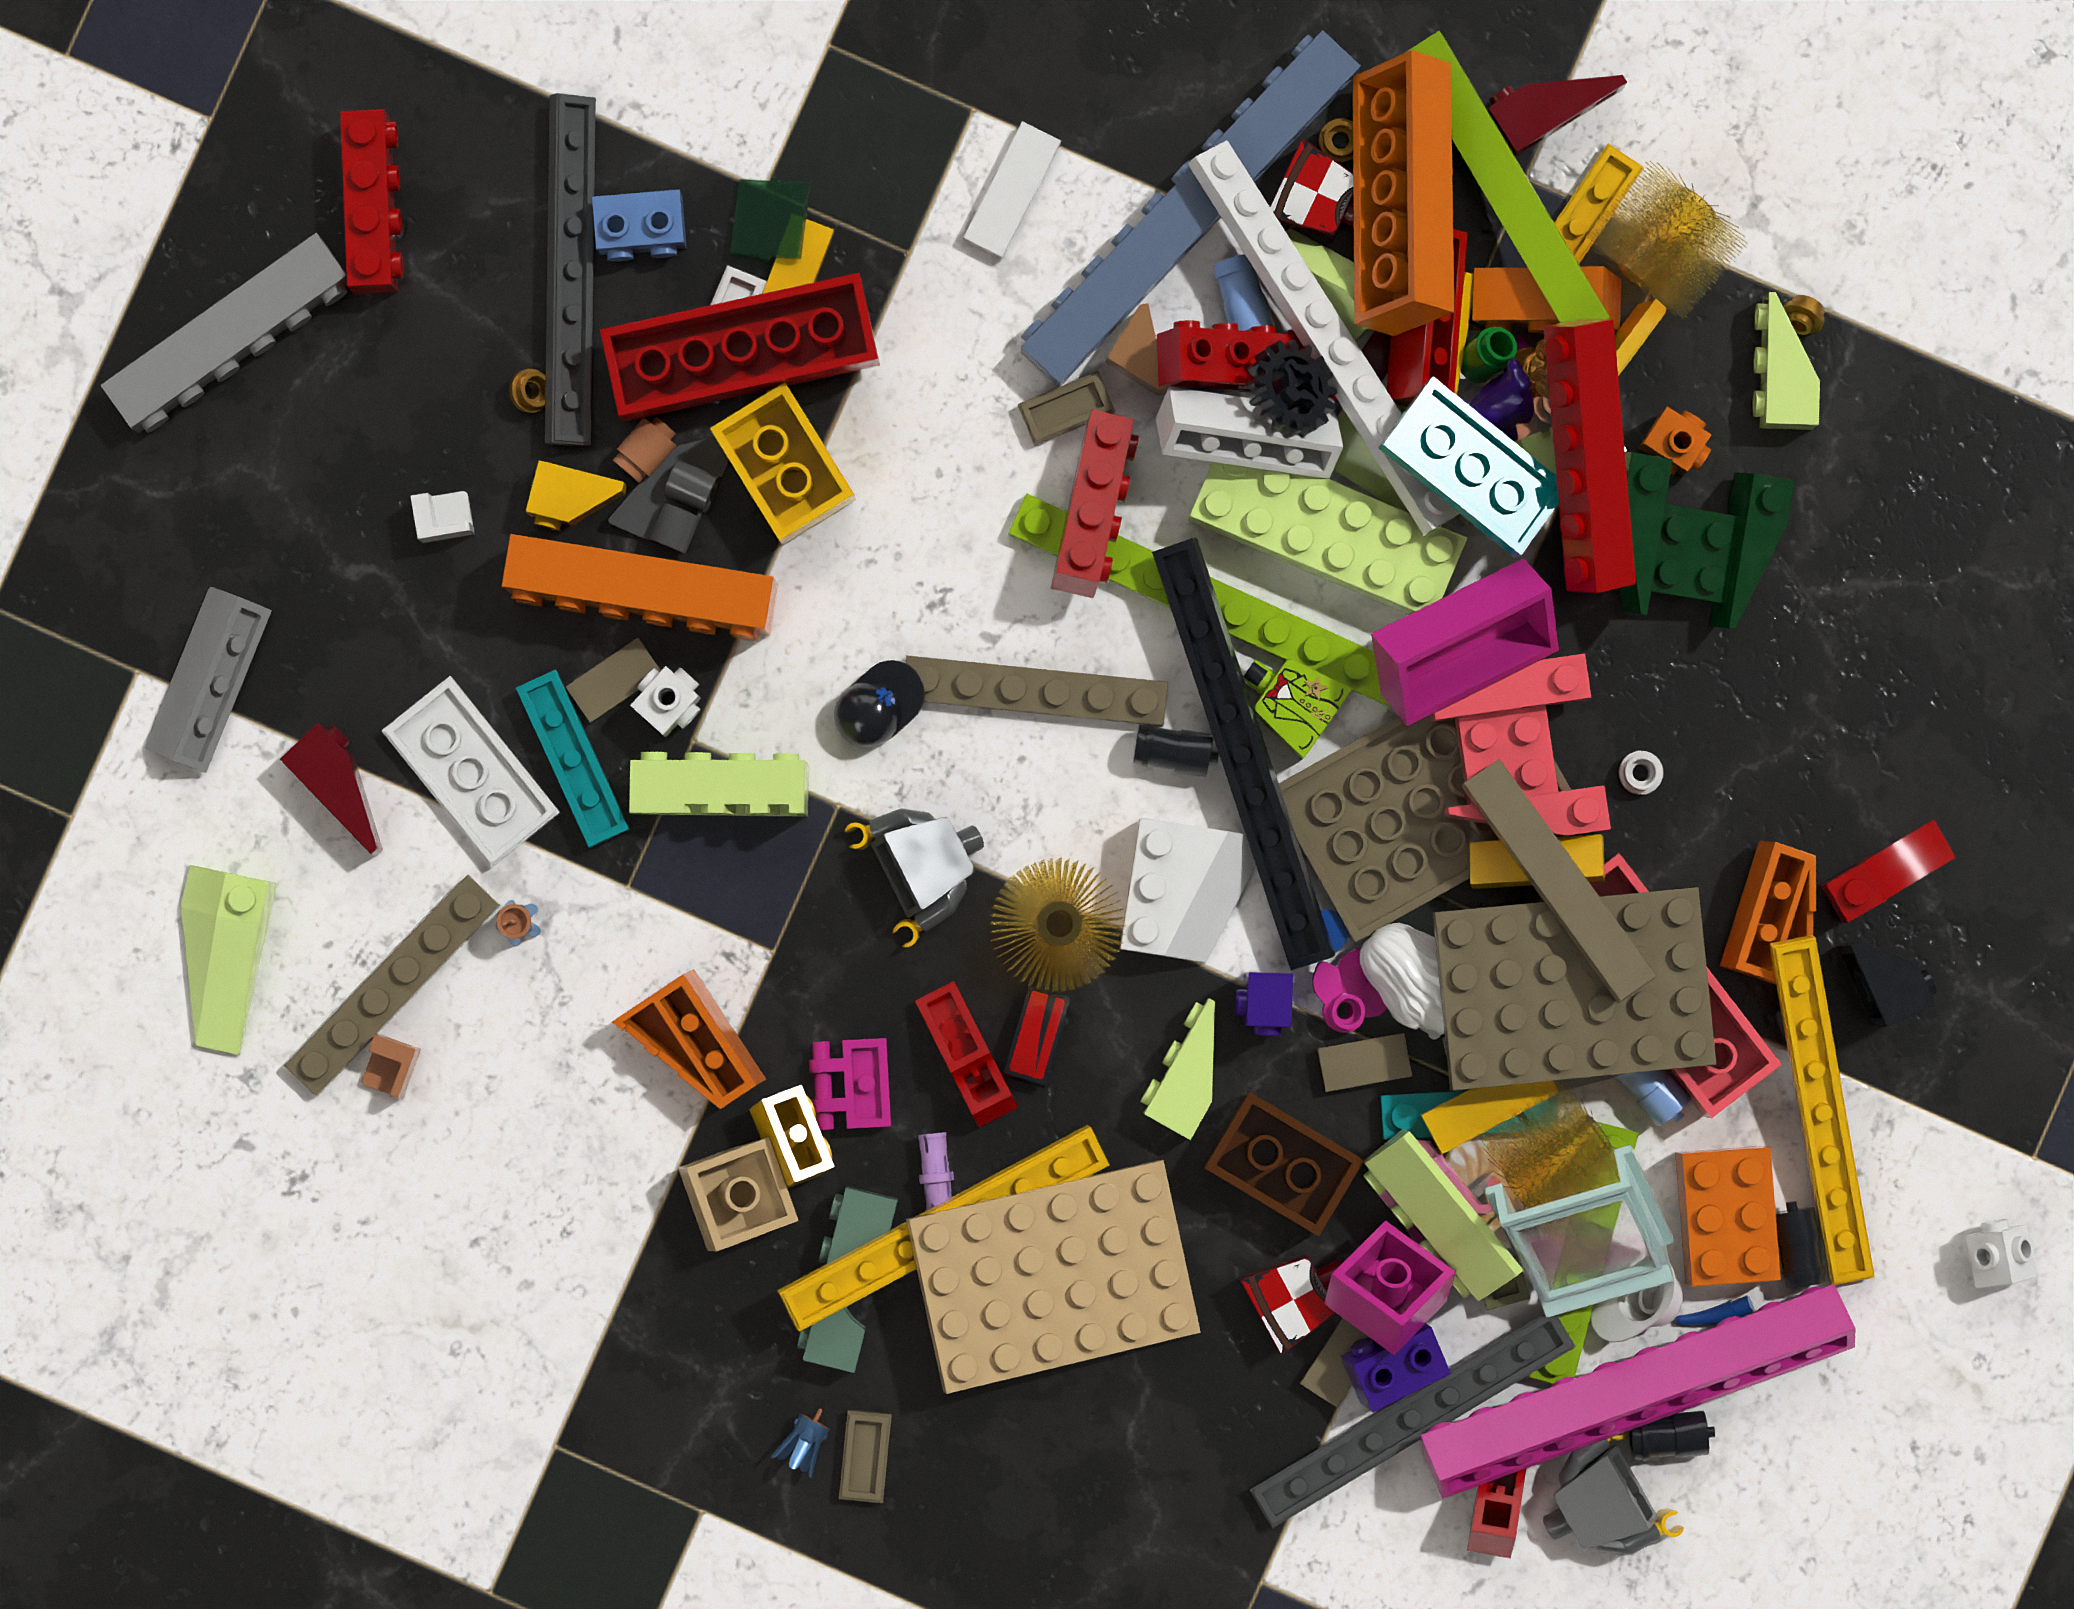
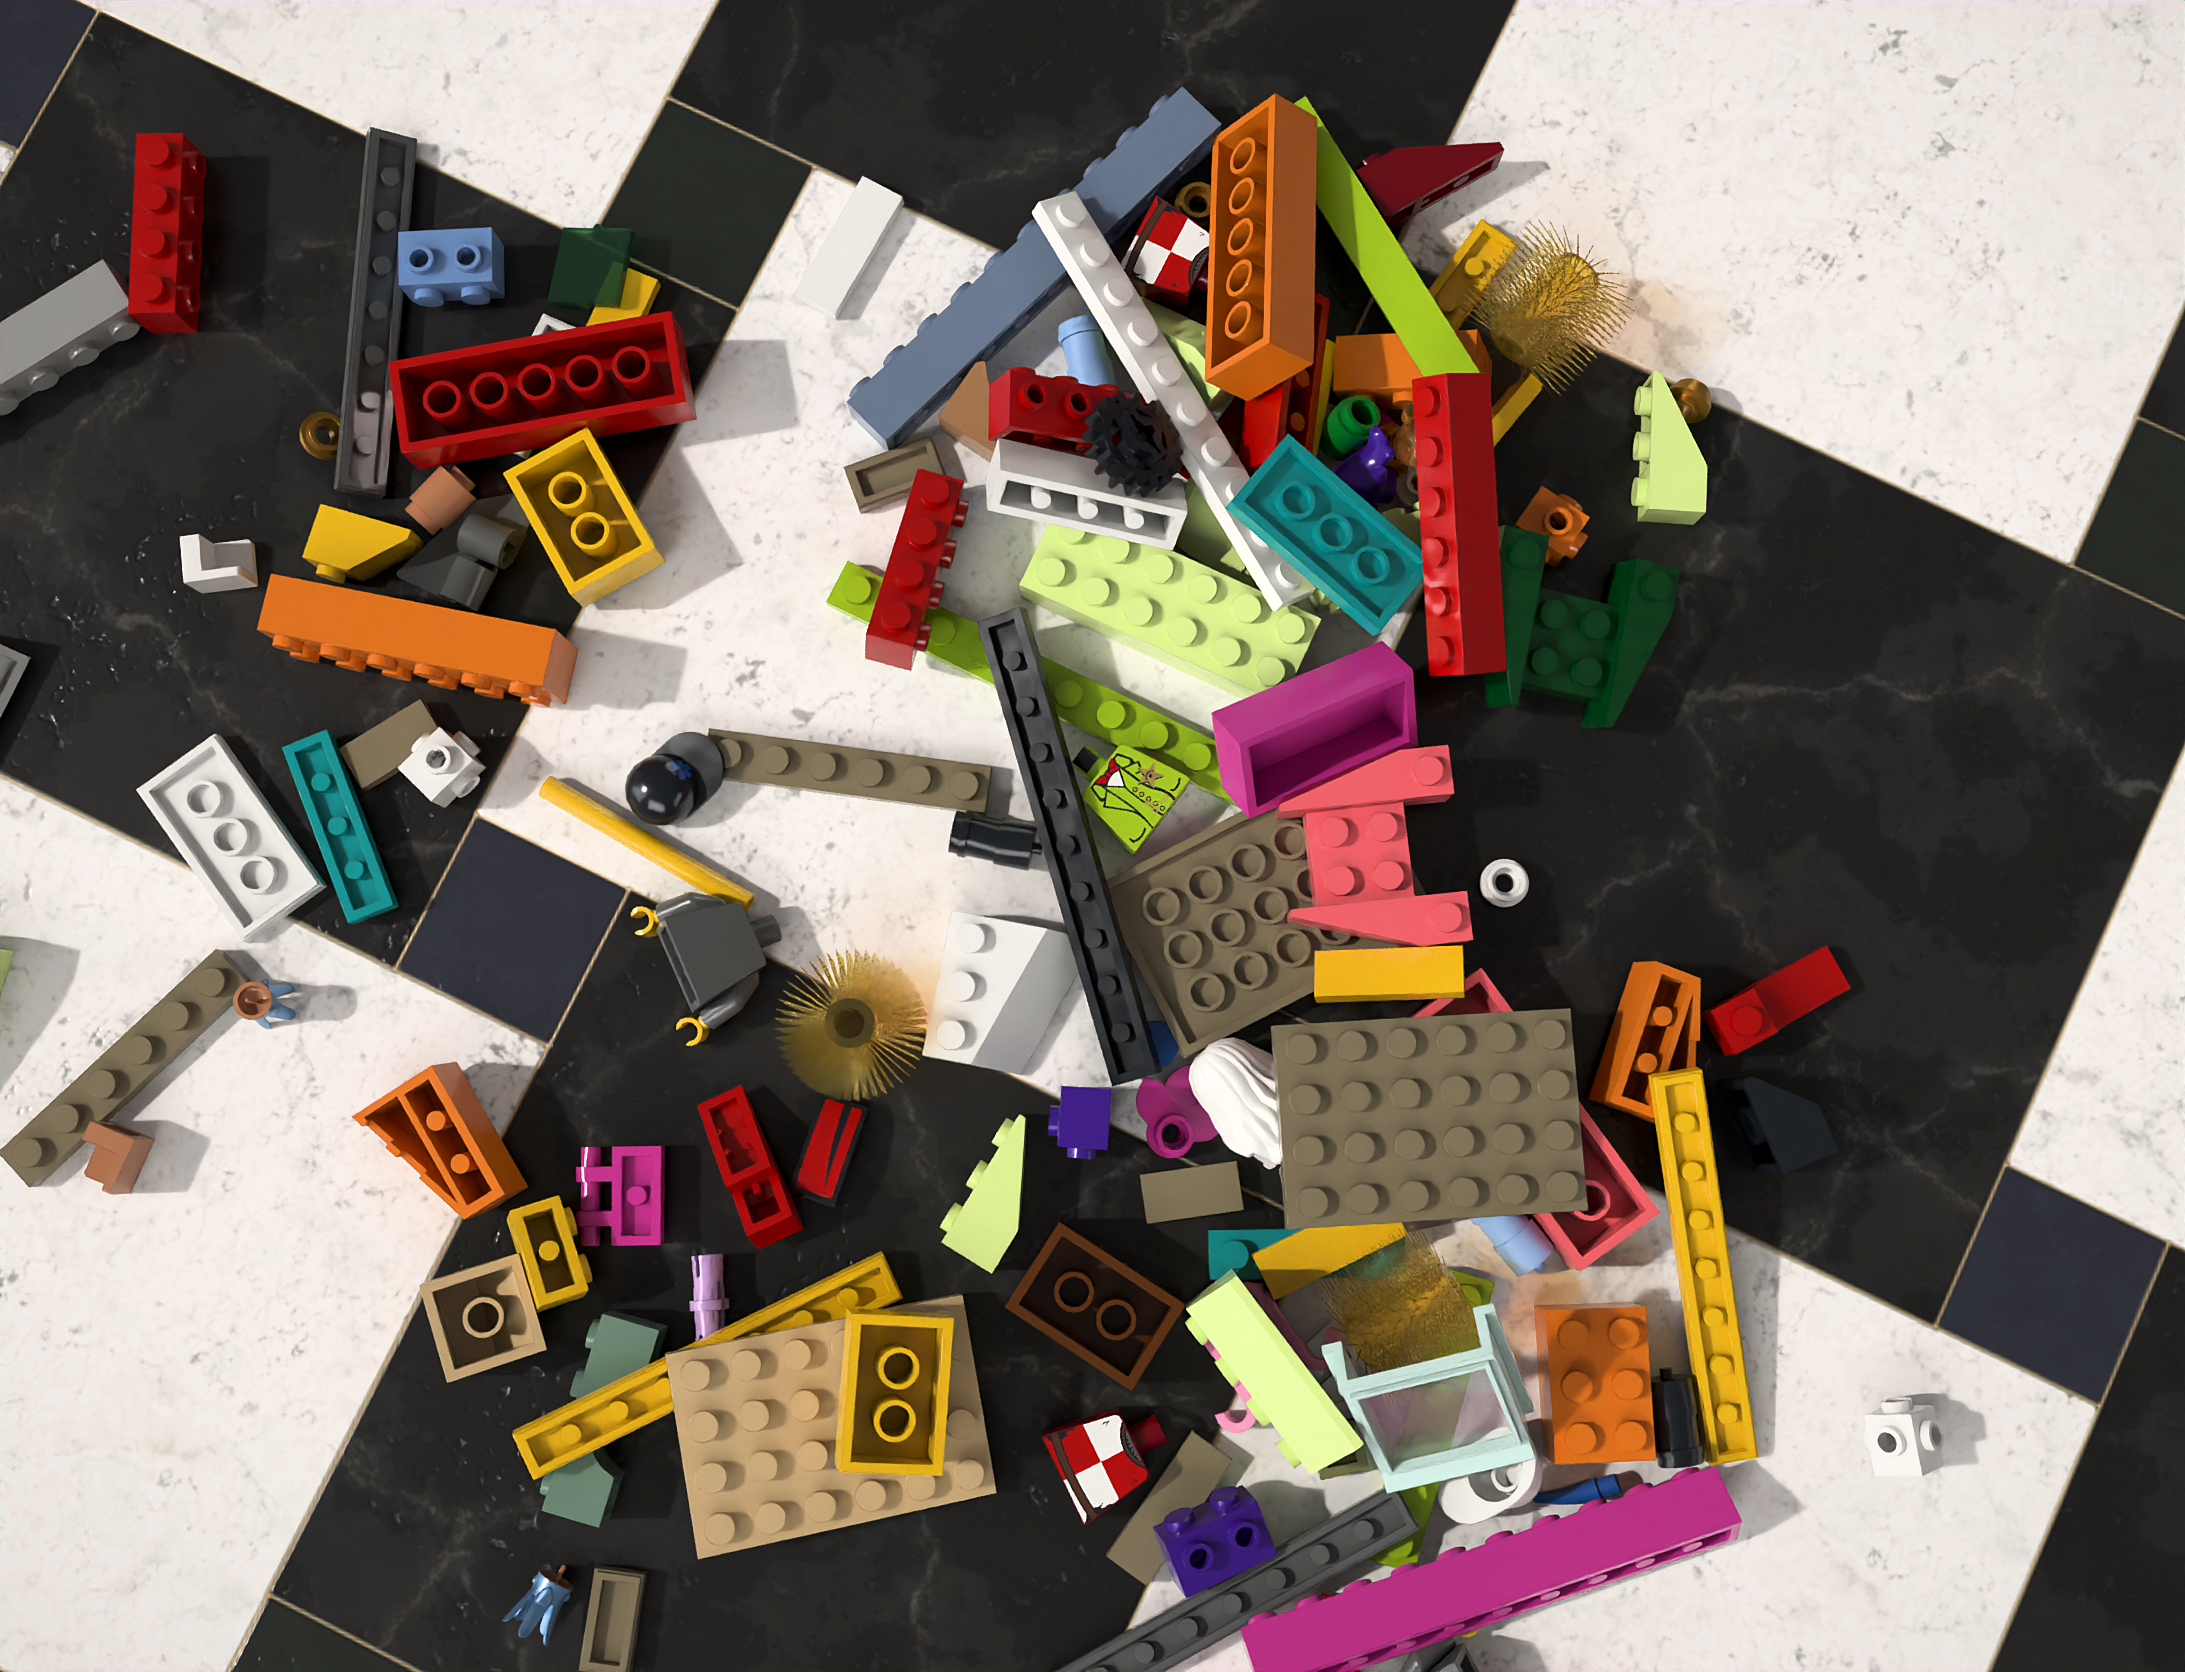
camera: 10 degrees right, 5 degrees down
dark red slope [280,723,383,856] -> none
yellowish green wedge [629,752,809,817] -> none
dark pink brick [1324,1221,1456,1355] -> none
dark tan tile [1461,759,1657,1004] -> none
black piece [1628,1411,1715,1461] -> none
none -> yellow piece [539,776,755,913]
none -> yellow brick [835,1308,954,1476]

